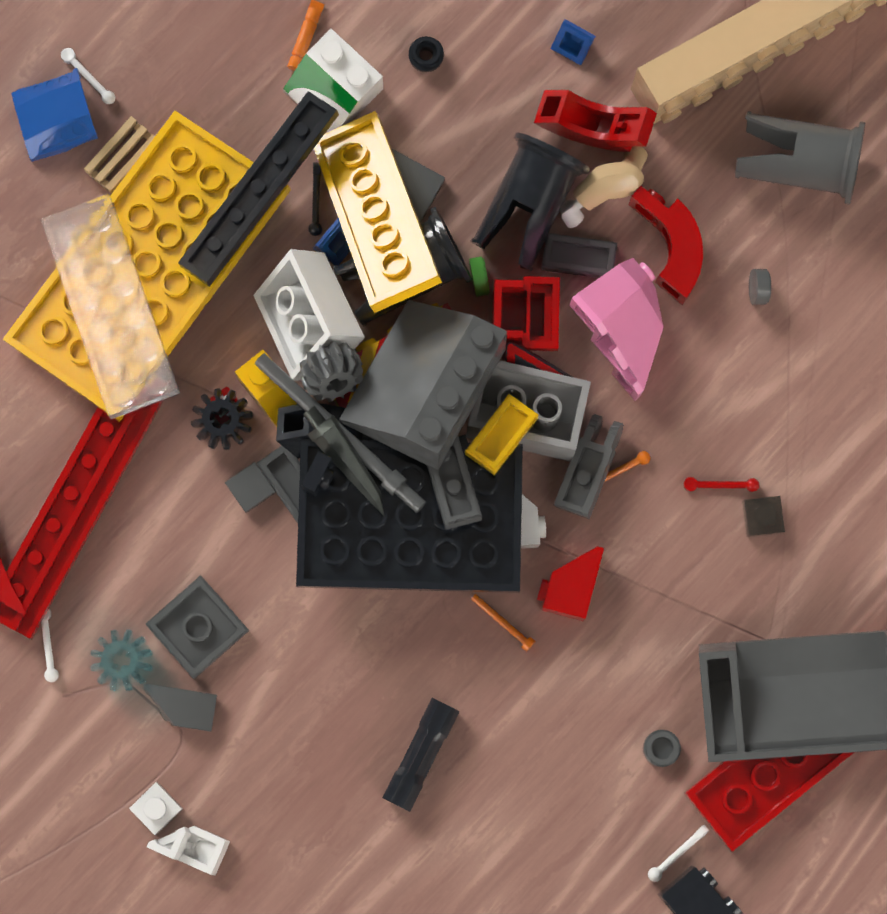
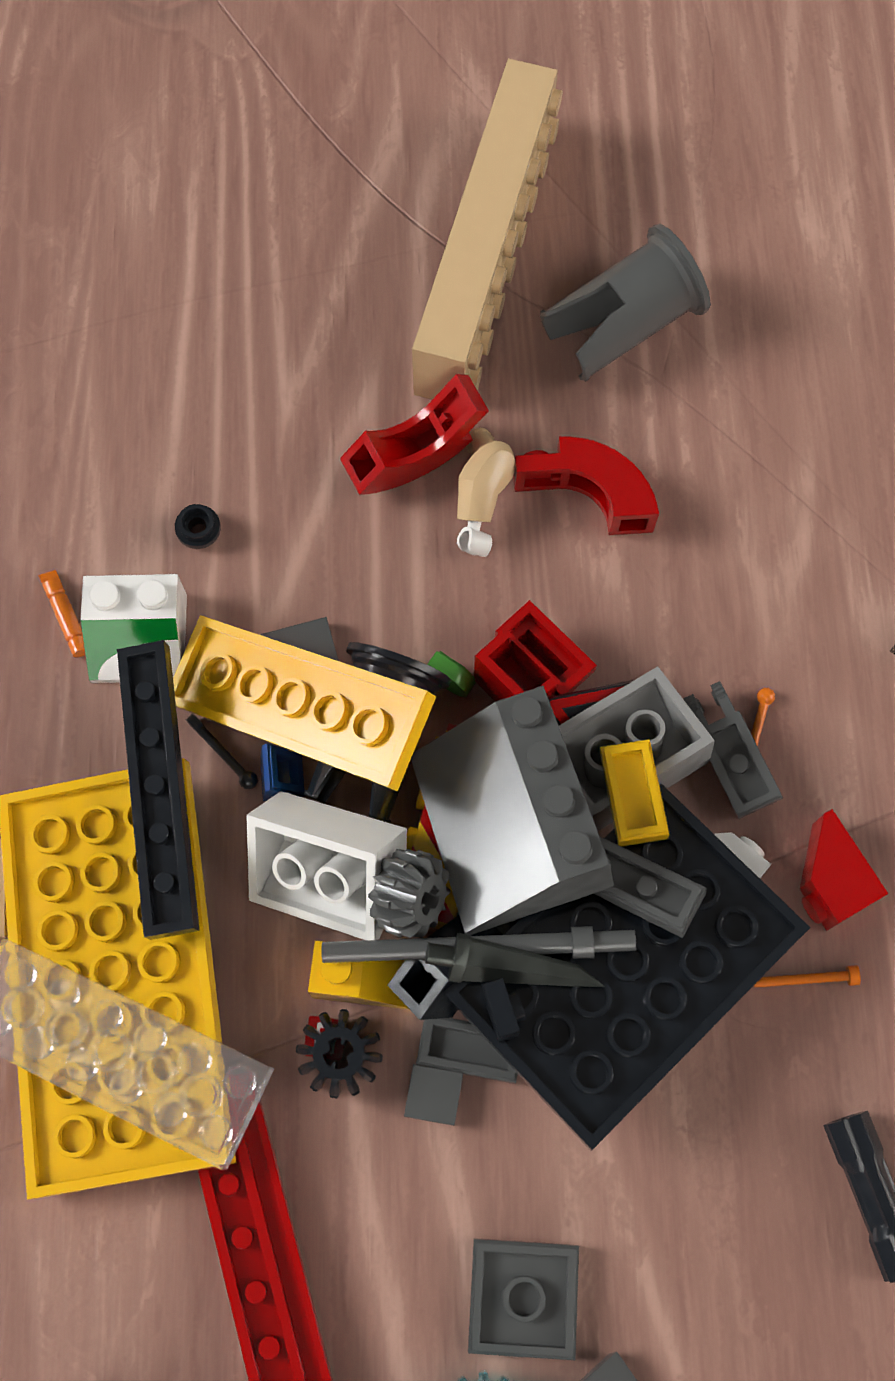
camera: 40 degrees left, 10 degrees down
black piece [470,132,590,272] -> none
dark grey tile [541,233,618,278] -> none
blue slope [550,19,596,65] -> none
bright pink brick [569,258,663,401] -> none
red hinge [683,477,760,492] -> none
dark grey tile [748,269,771,305] -> none

